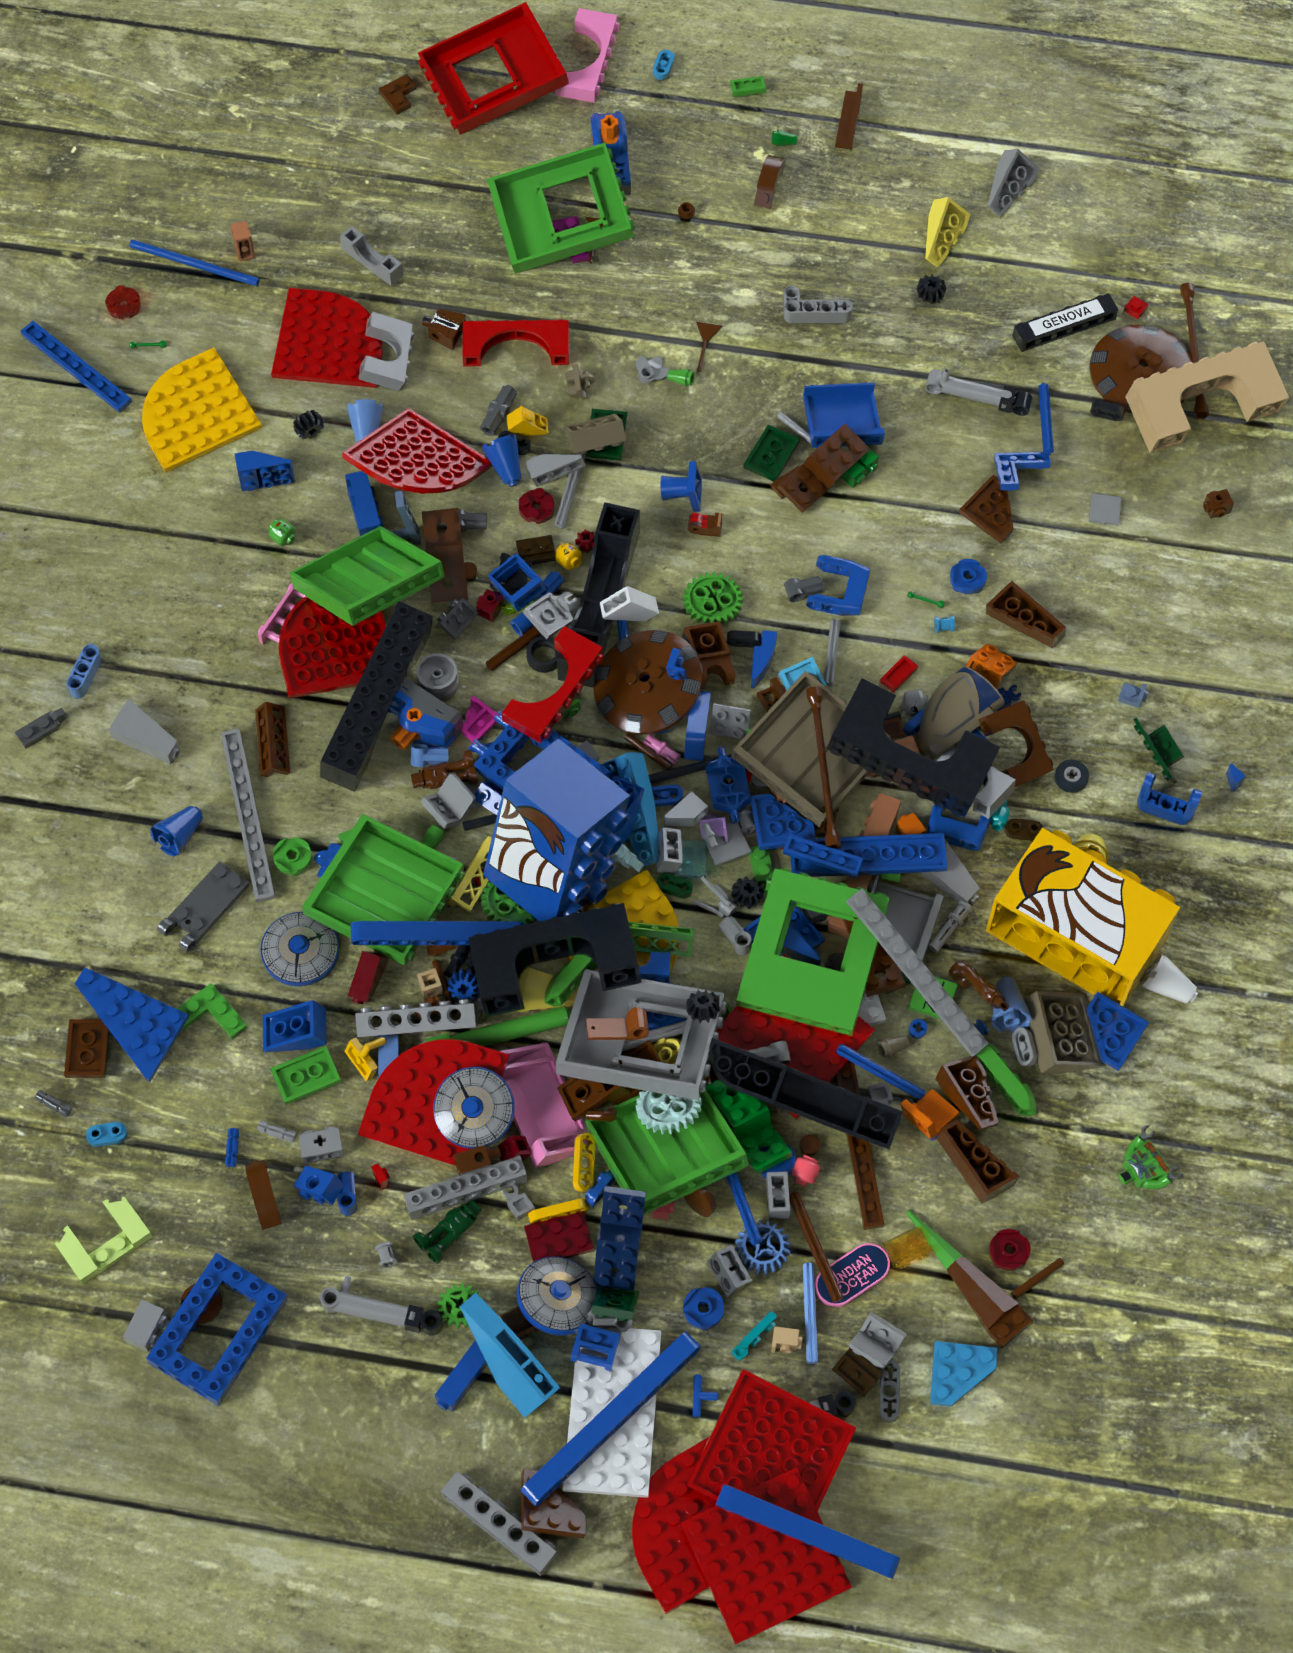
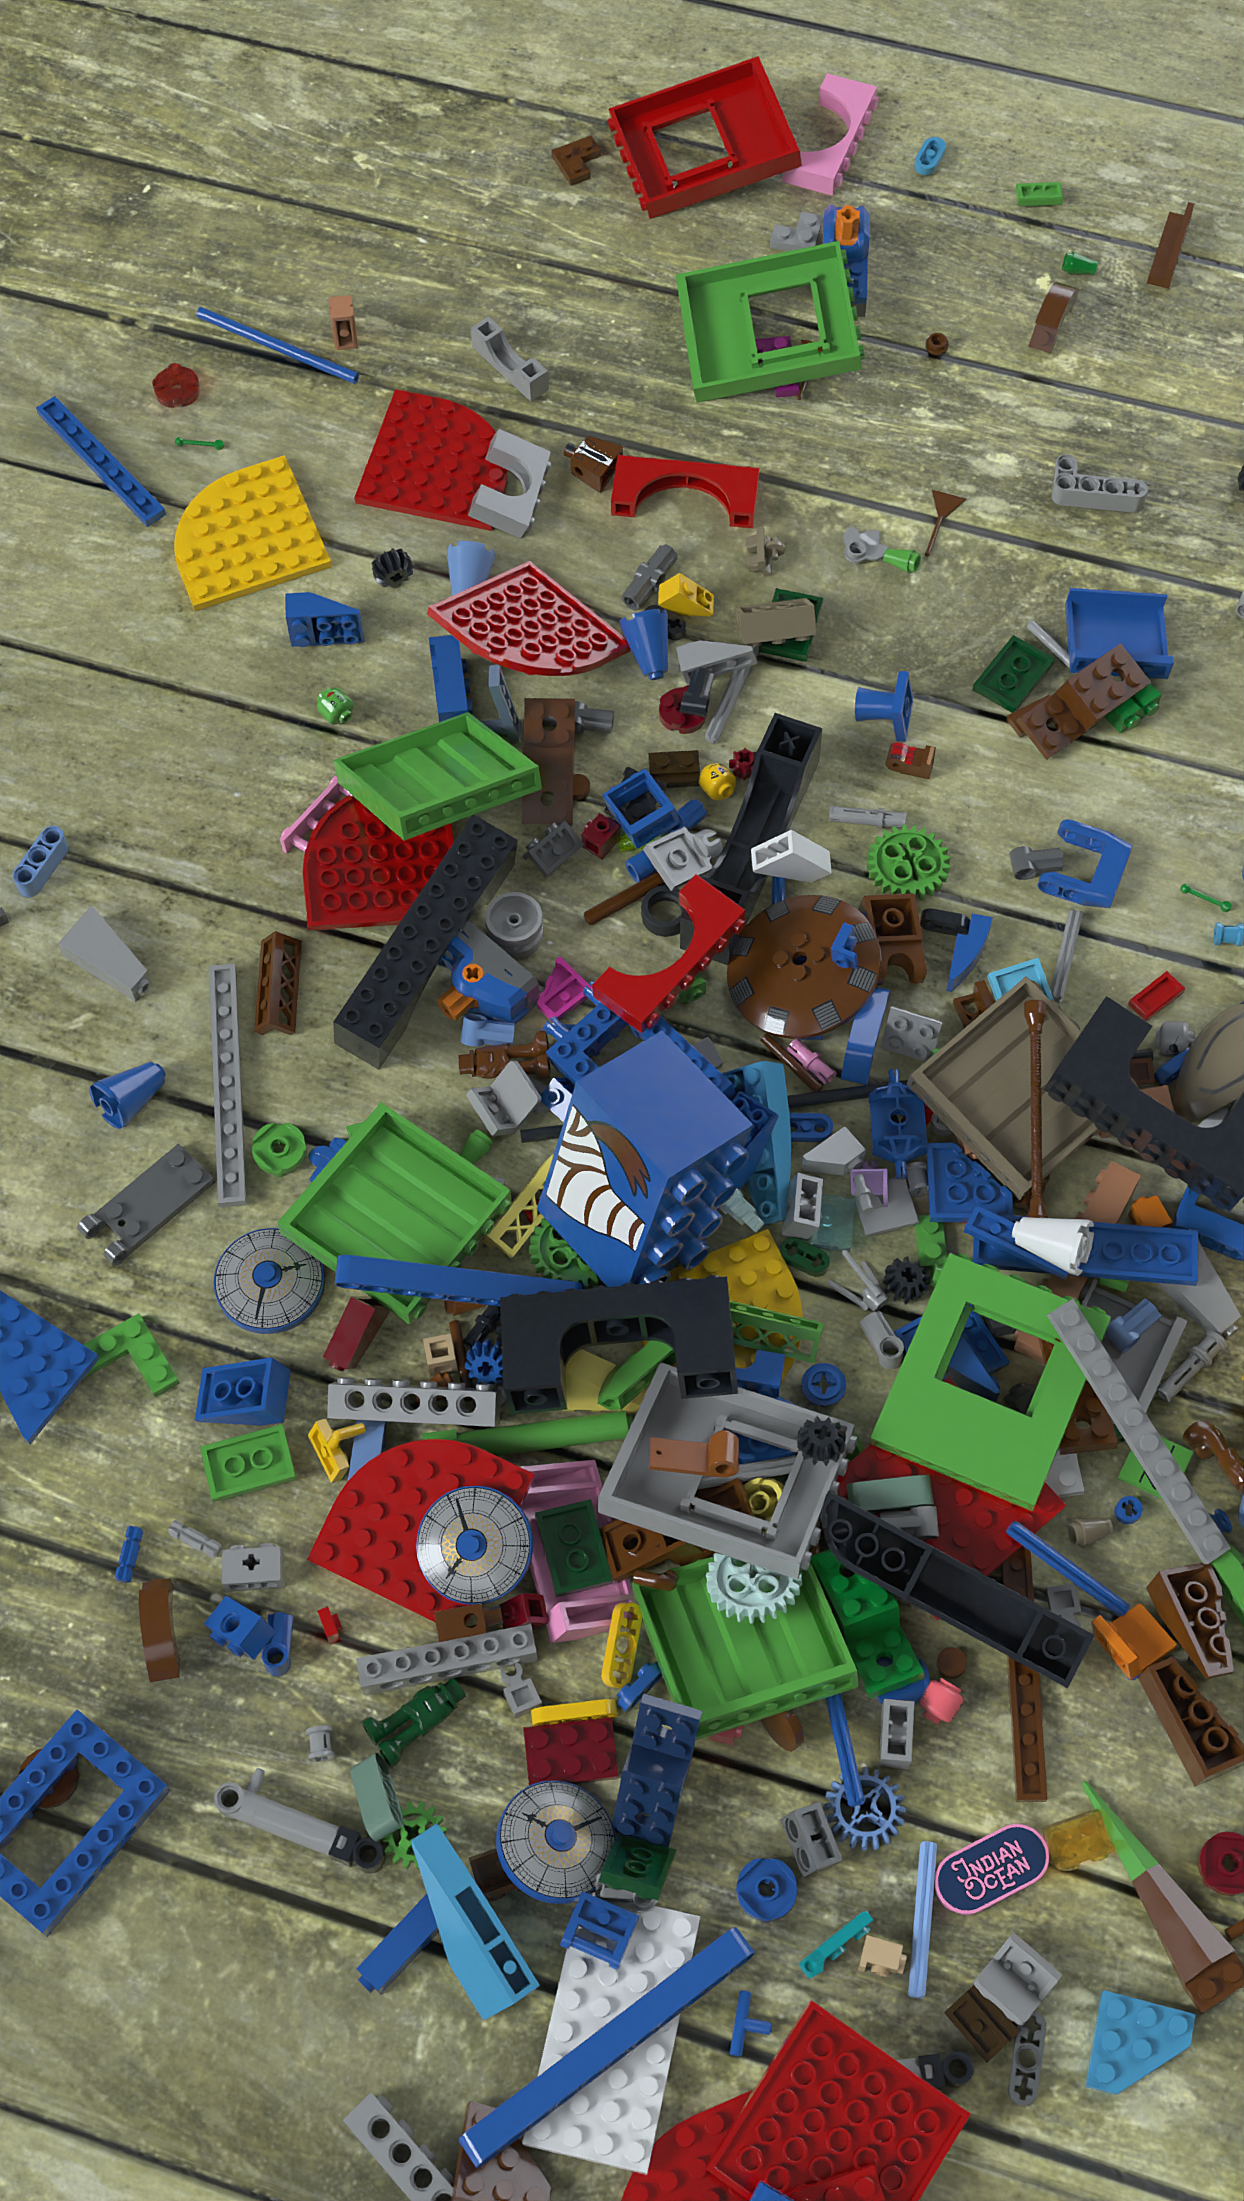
camera: 10 degrees right, 0 degrees up
reddish brown axle [789,1192,843,1302] -> none
none -> sand green beam [350,1753,404,1842]
none -> dark green plate [535,1499,613,1598]
none -> black piece [680,668,714,718]
none -> light grey plate [770,212,823,251]
none -> blue gear [801,1363,847,1407]
none -> light grey pin [829,806,907,829]
none -> sand green beam [846,1475,934,1514]
none -> white cone [1012,1217,1094,1276]
none -> medium blue piece [1105,1298,1162,1354]

